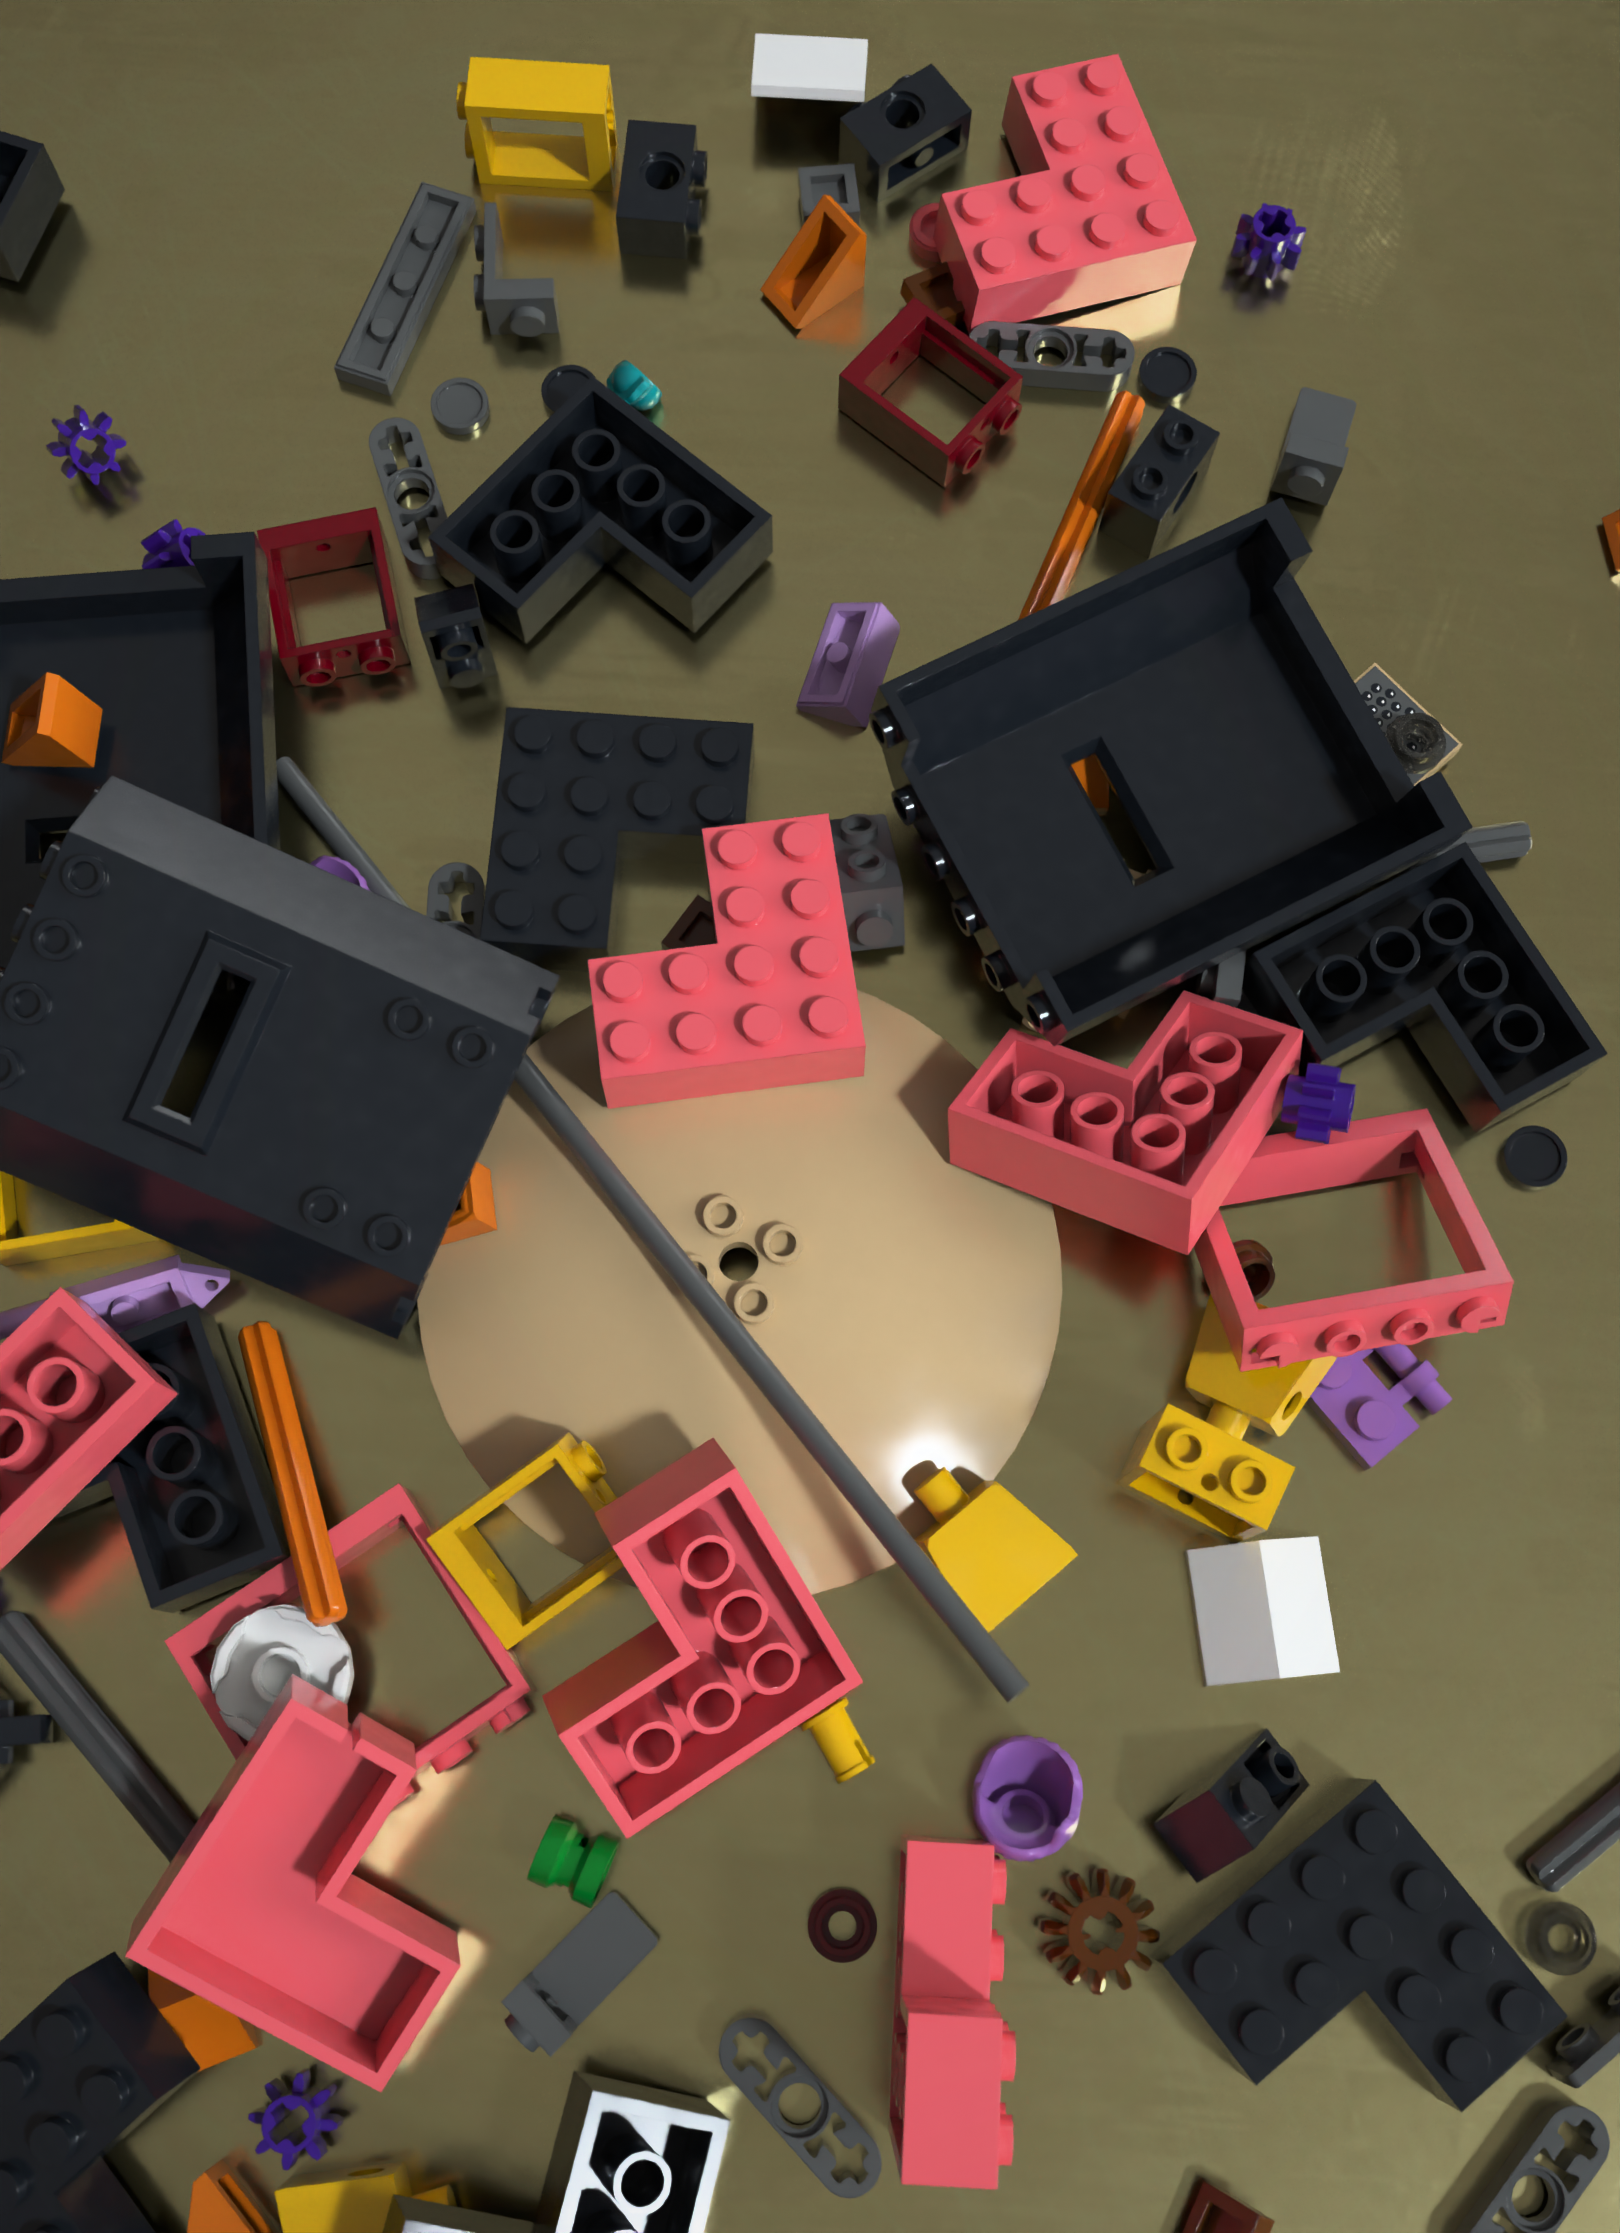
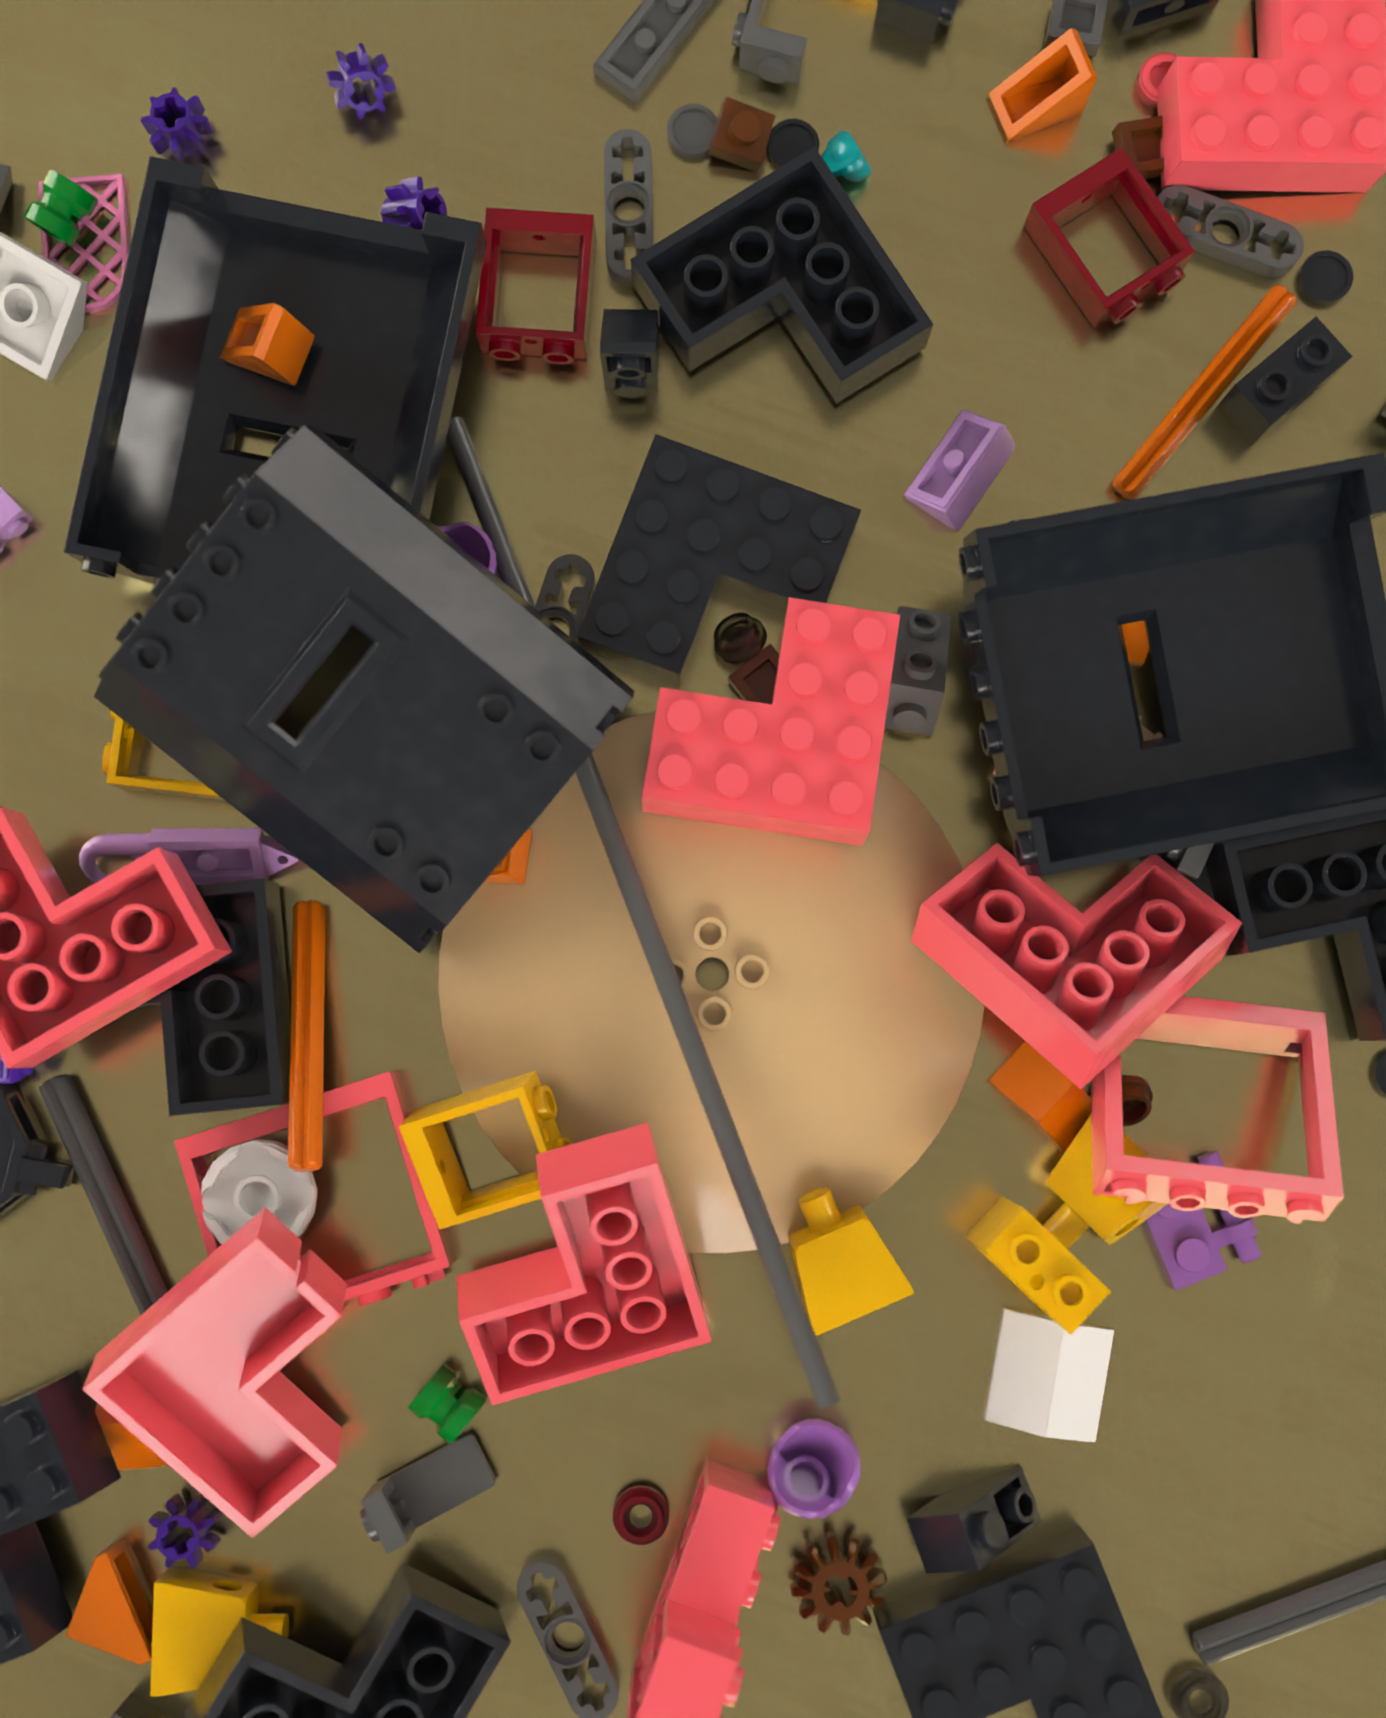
camera: 20 degrees right, 10 degrees up
yellow pin [799,1697,876,1784] -> none
dark purple gear [1281,1062,1356,1144] -> none
none -> reddish brown plate [708,97,776,172]
none -> clear smoke plate [714,612,767,664]
none -> orange slope [987,1041,1091,1154]

